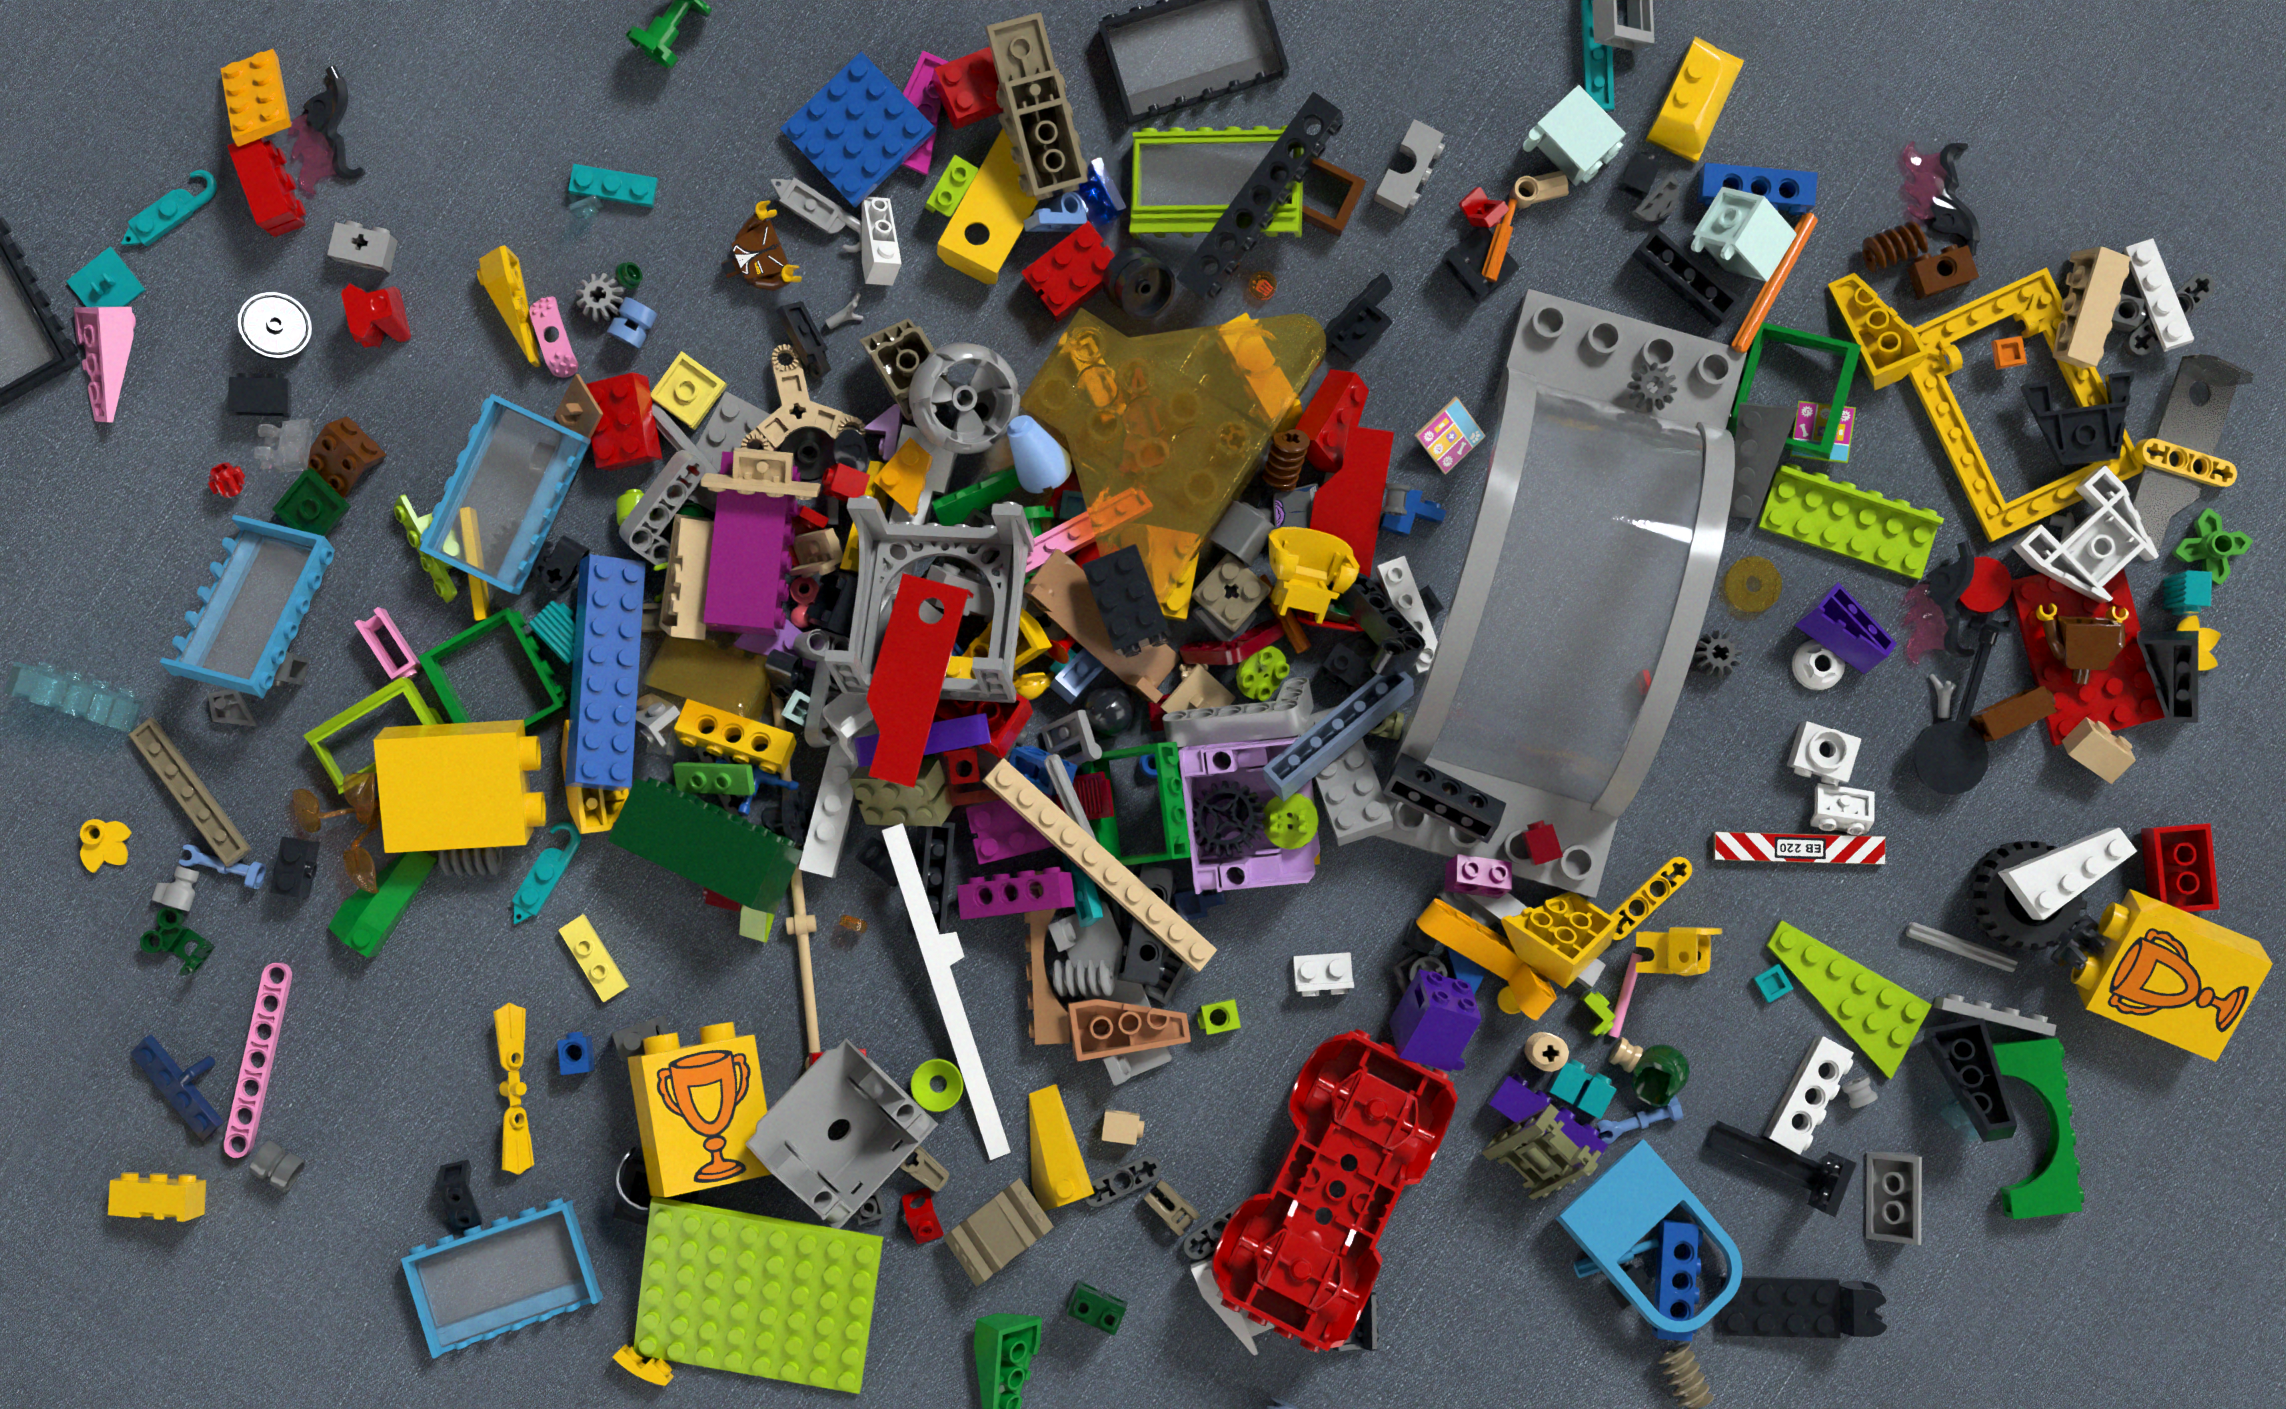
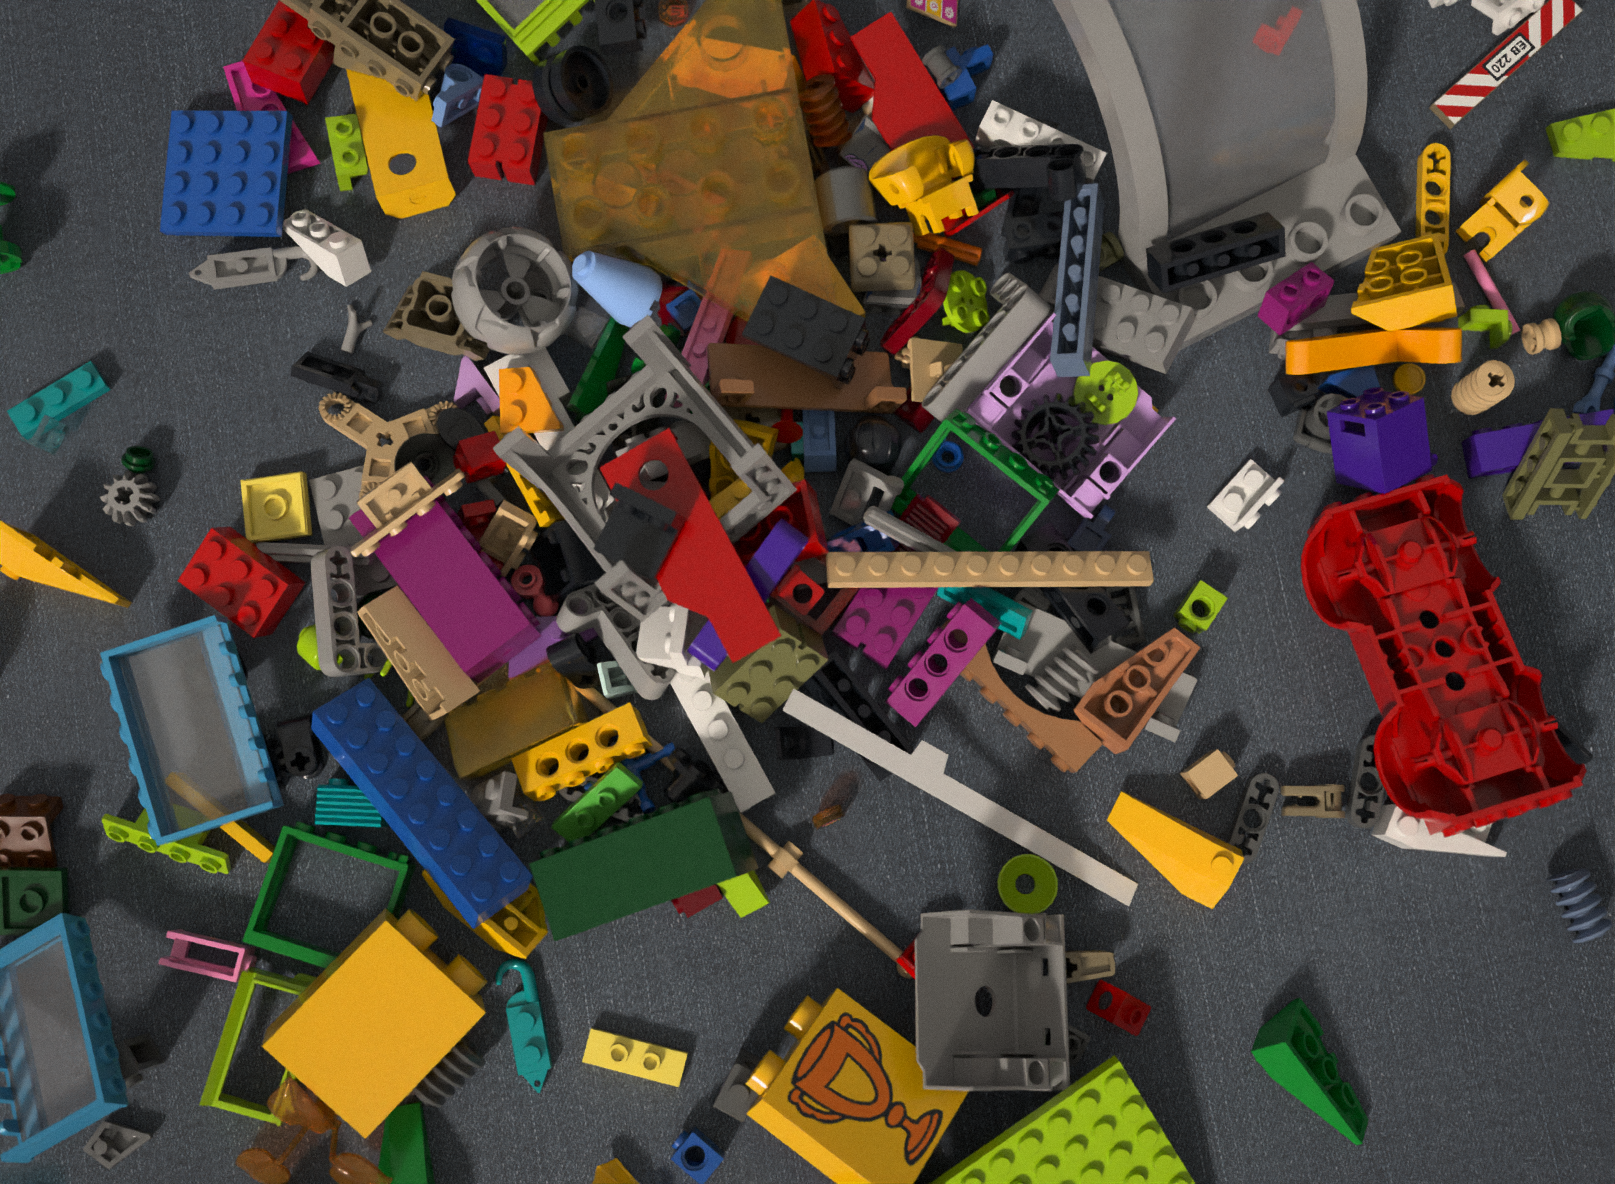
camera: 45 degrees left, 5 degrees down
bright pink piece [529,296,578,378] -> none
medium nougat piece [554,374,603,439] -> none
medium blue wheel [607,297,658,350] -> none
reddish brown torso [721,201,802,291] -> none
dark tan slope [943,1178,1054,1287] -> none
dark green hips [1066,1280,1128,1336] -> none
dark red brick [1521,820,1563,866] -> none
teal piece [1545,1058,1617,1120] -> none
teal tile [1752,964,1793,1003] -> none
none -> black bracket [594,482,686,580]

